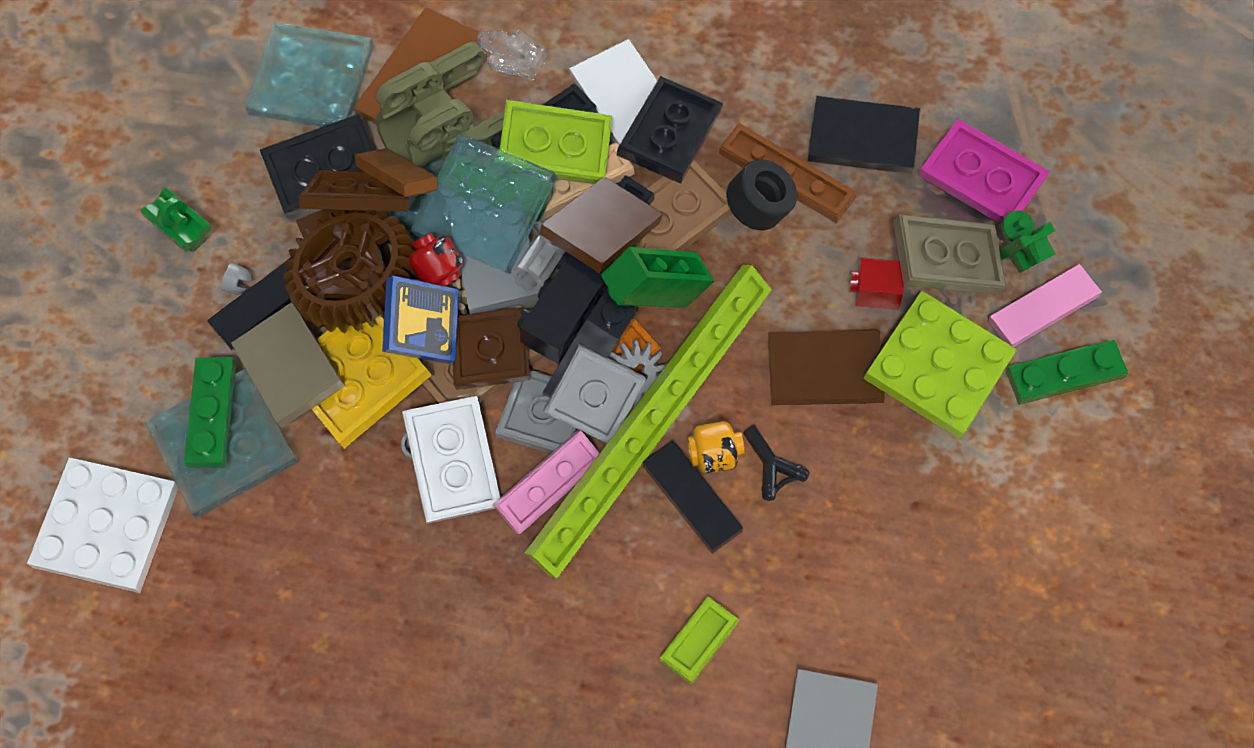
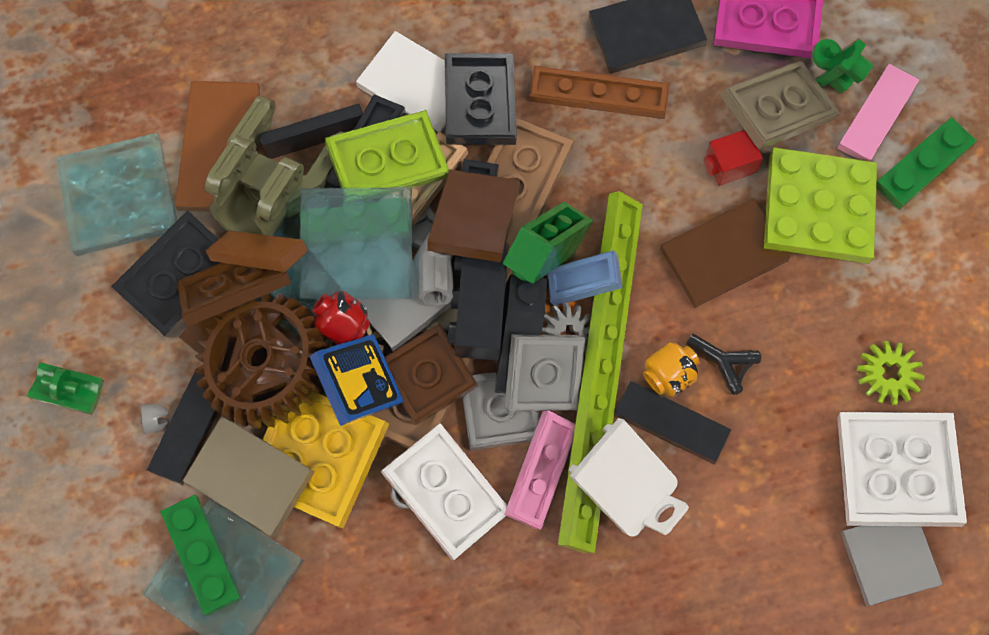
camera: 25 degrees left, 5 degrees up
clear rock [477,29,548,81] -> none
lime tile [660,597,739,685] -> none
black tyre [726,159,798,231] -> none
none -> black tile [260,104,363,159]
none -> medium blue tile [547,250,623,306]
none -> white piece [568,418,689,536]
none -> white plate [837,412,967,527]
none -> lime gear [857,341,925,405]

